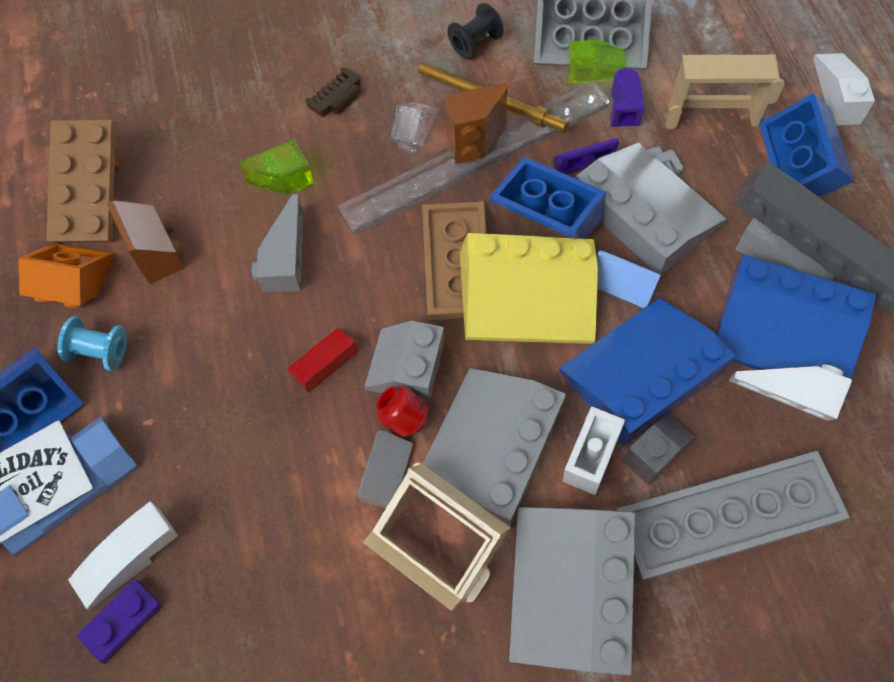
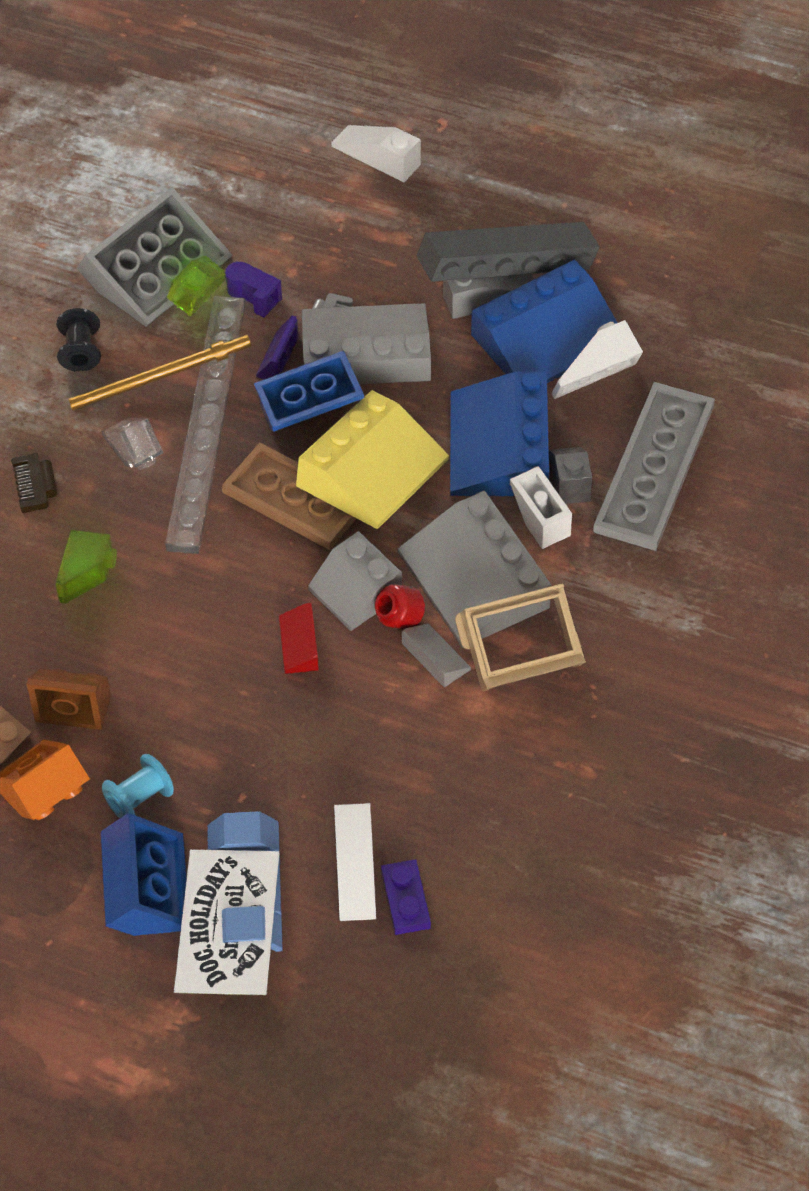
camera: 55 degrees left, 10 degrees down
light grey slope [252,194,303,293] -> none
dark orange slope [445,83,508,164] -> none
light grey slope [509,507,635,675] -> none
light blue slope [597,250,661,308] -> none
tan piece [665,55,785,129] -> none
blue slope [759,93,854,196] -> none

